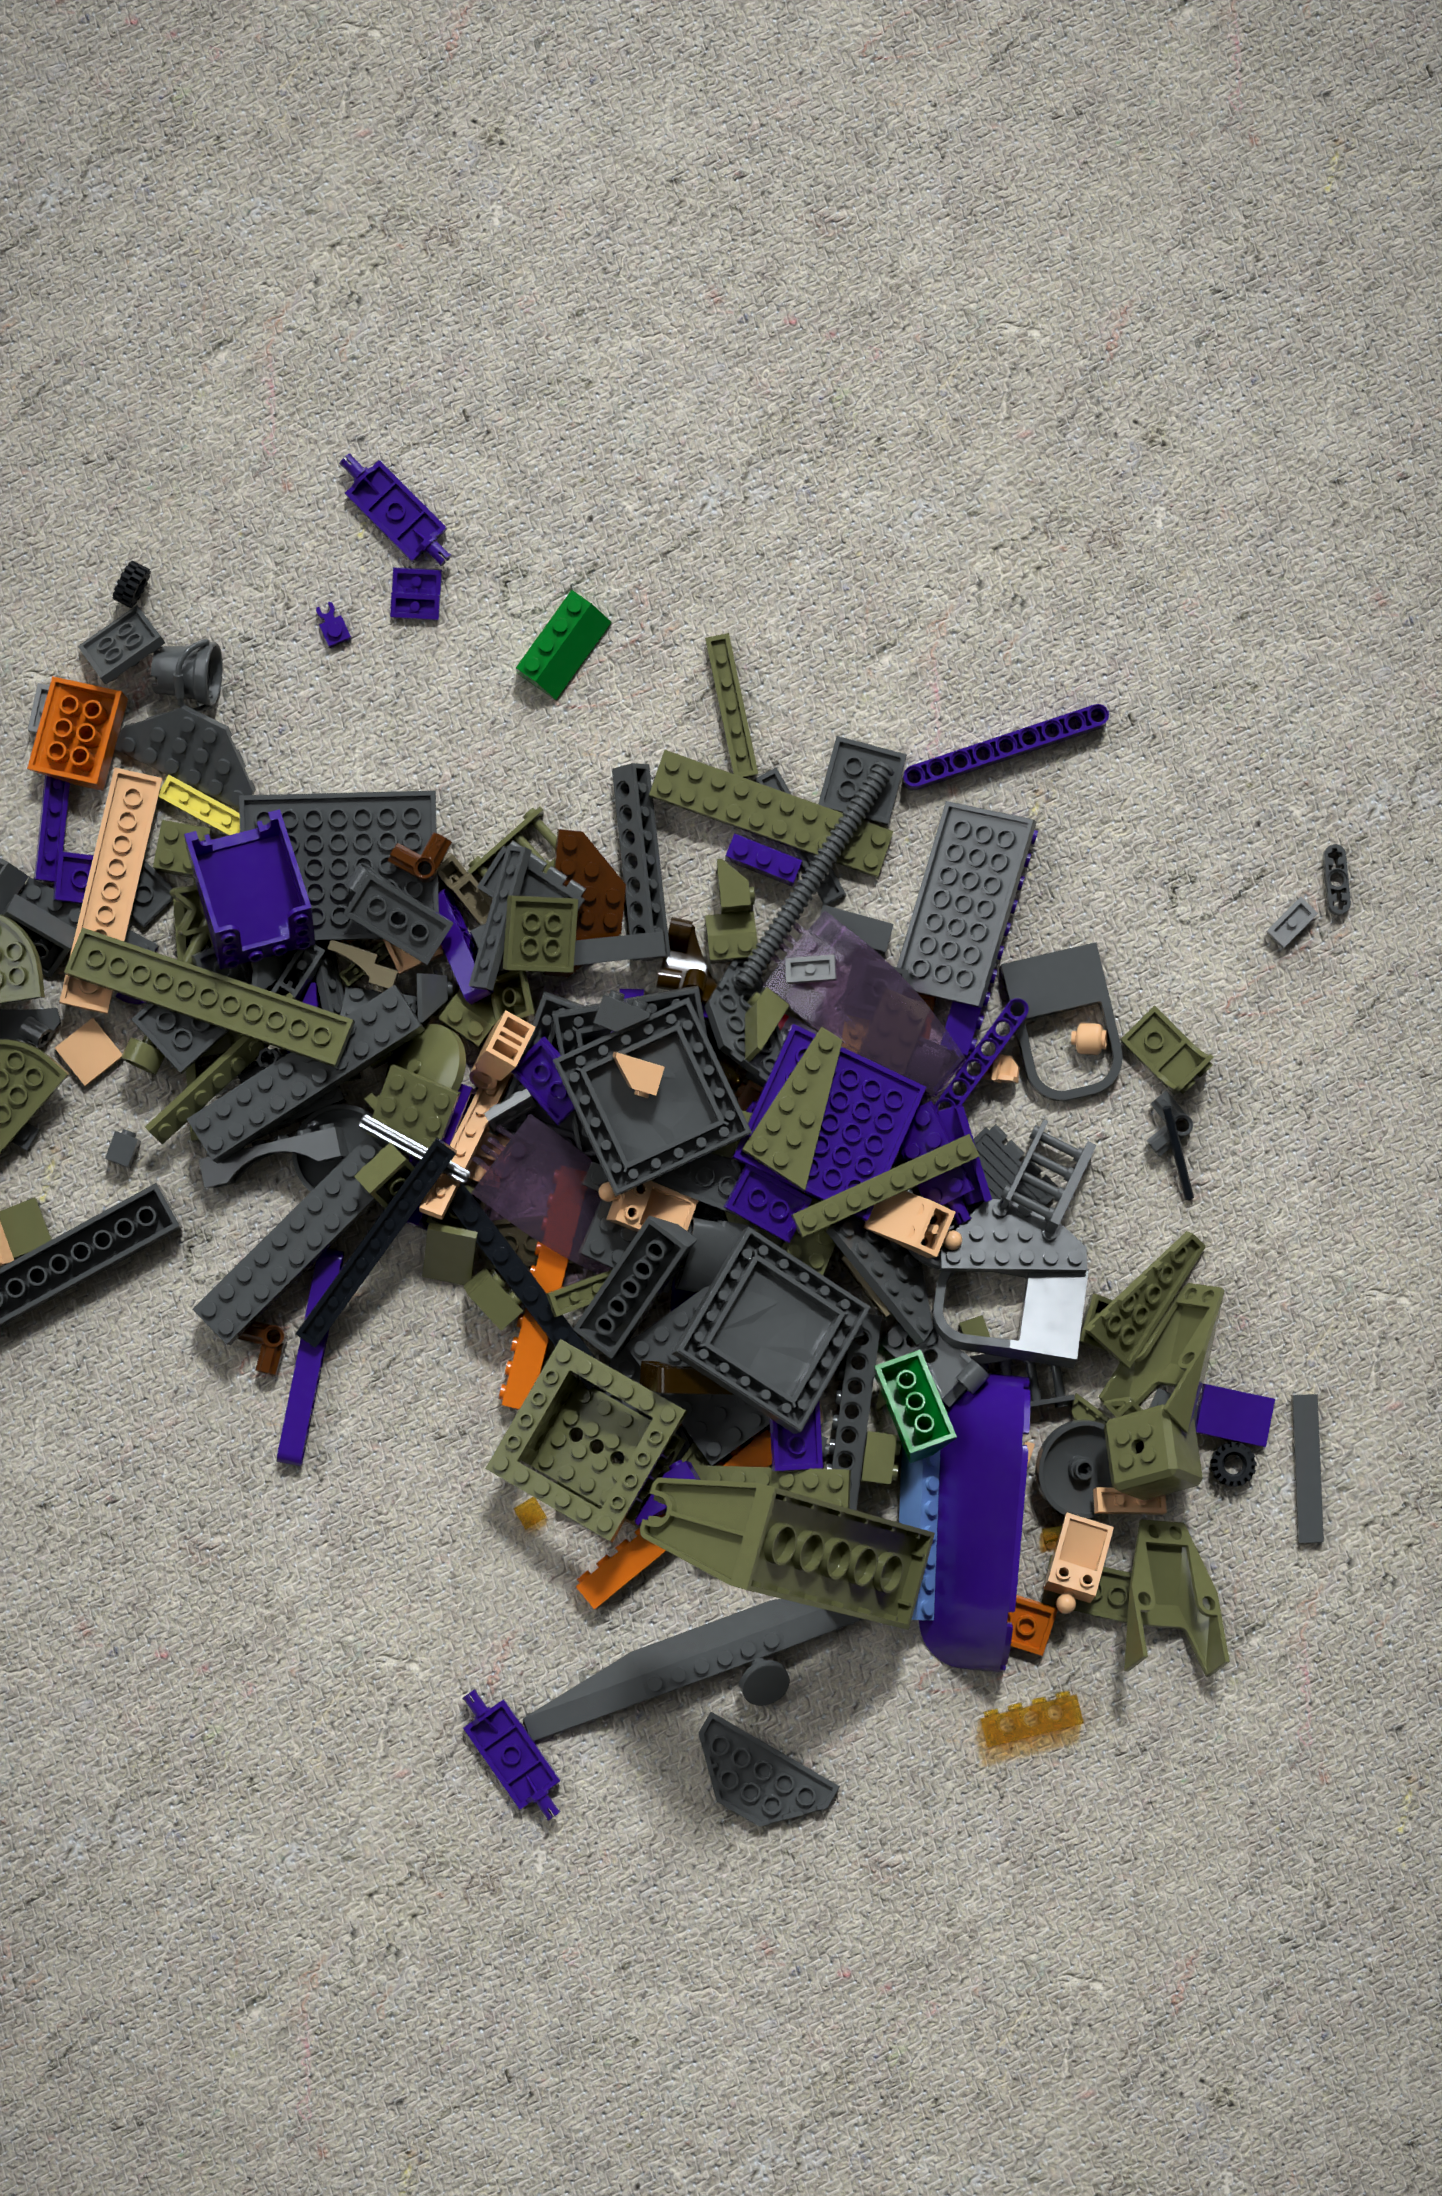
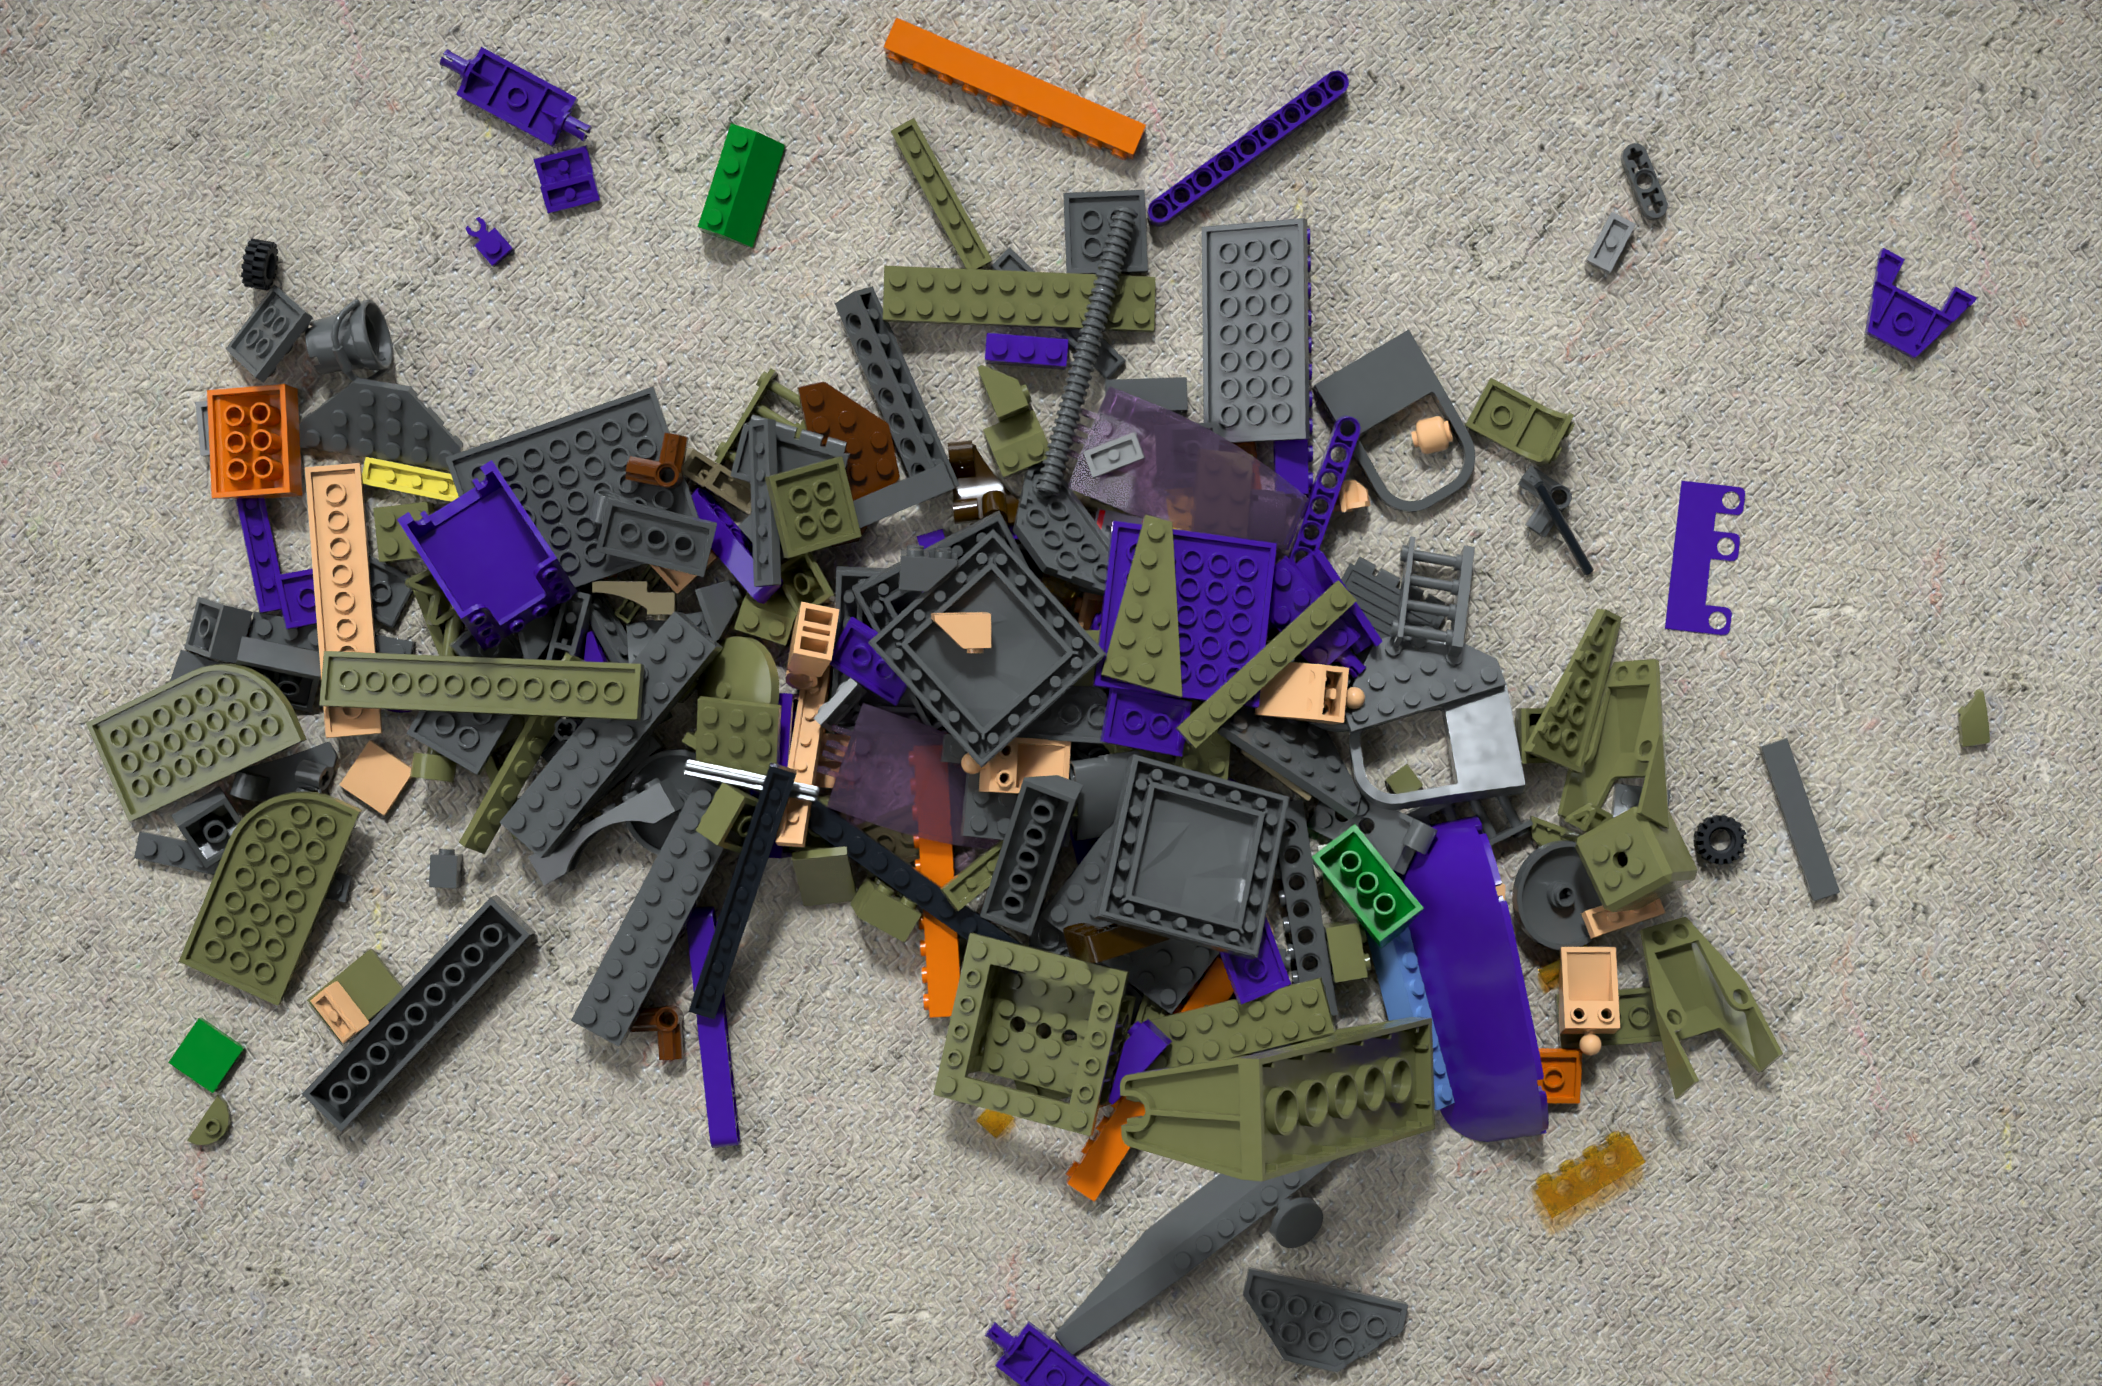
camera: 15 degrees left, 5 degrees up
olive slope [745,987,789,1062] -> none
dark purple tile [1195,1384,1275,1447] -> none
none -> orange brick [883,17,1146,160]
none -> dark purple piece [1665,480,1745,635]

